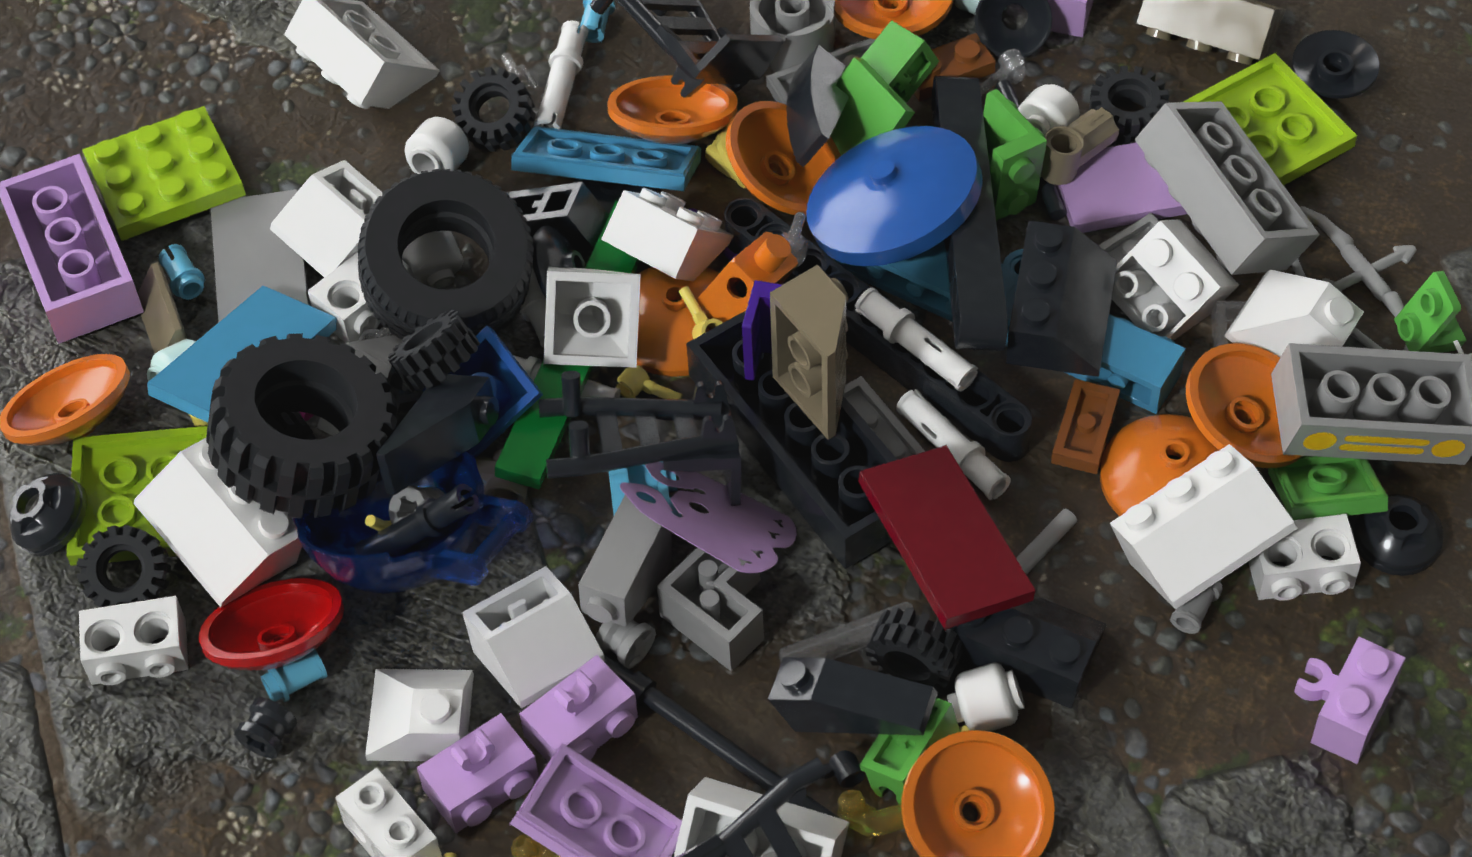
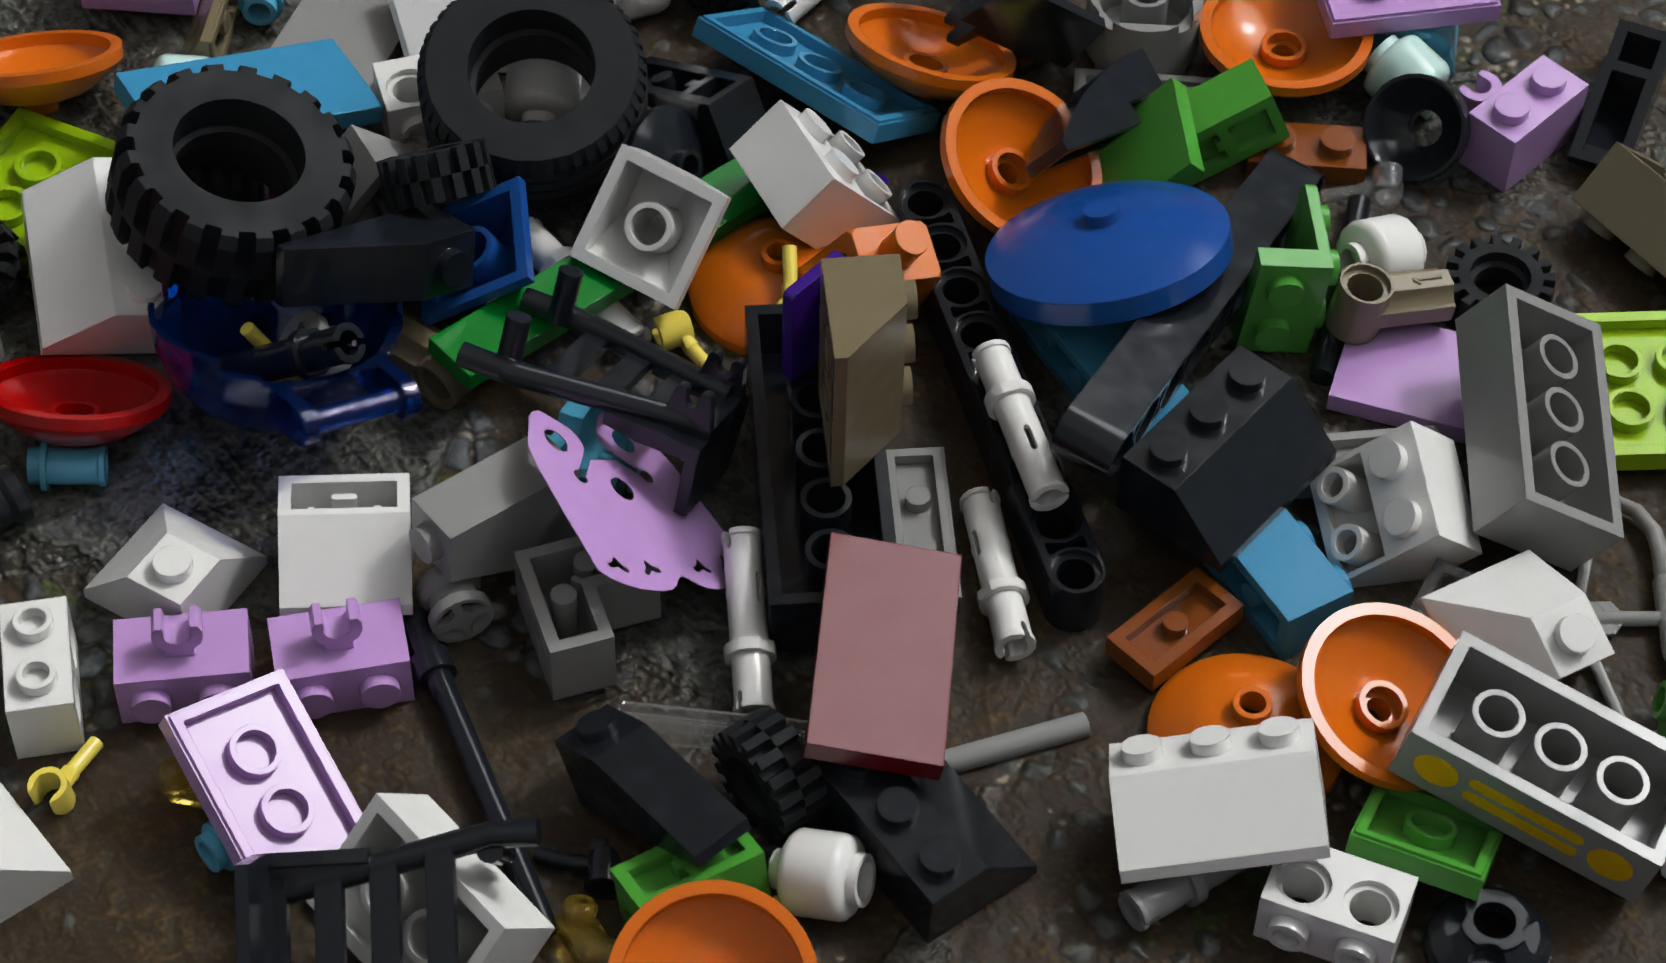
camera: 25 degrees right, 5 degrees down
clear hand [781,212,809,266] -> none
none -> white pin [721,526,777,720]

